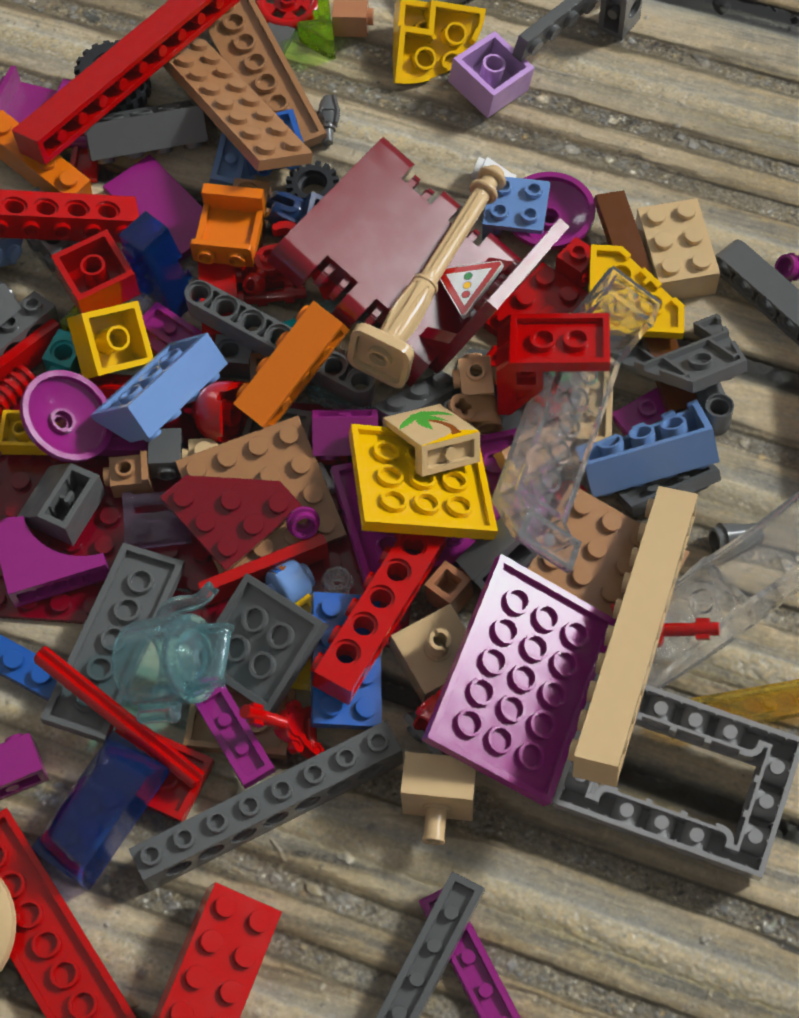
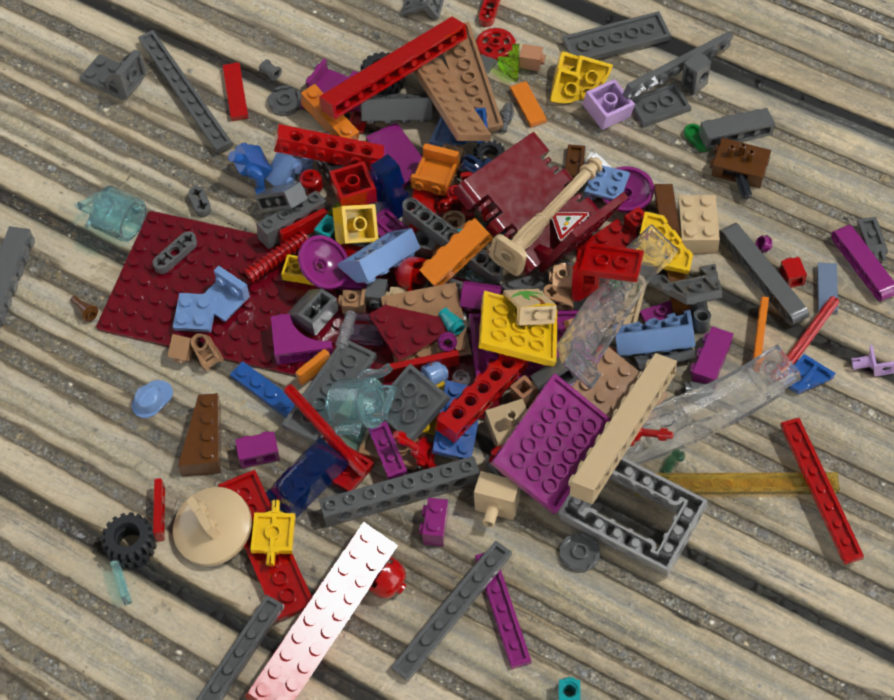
camera: 10 degrees right, 5 degrees down
none -> yellow plate [251,500,296,567]
none -> orange tile [296,349,330,386]
none -> red head [299,169,323,195]
none -> clear pin [335,310,357,349]
none -> red cylinder [368,556,407,599]
none -> magenta brick [419,498,449,547]
none -> teal cone [438,307,465,336]
none -> medium nougat piece [442,210,466,229]
none -> orange tile [510,81,547,128]
none -> dark grey tile [560,533,600,573]
none -> reddish brown tile [565,144,586,192]
none -> dark grey tile [630,82,691,128]
none -> clear green arm [660,449,685,476]
none -> green tile [684,124,712,152]
none -> magenta brick [689,326,734,389]
none -> dark grey brick [698,108,775,150]
none -> reddish brown piece [709,138,771,200]

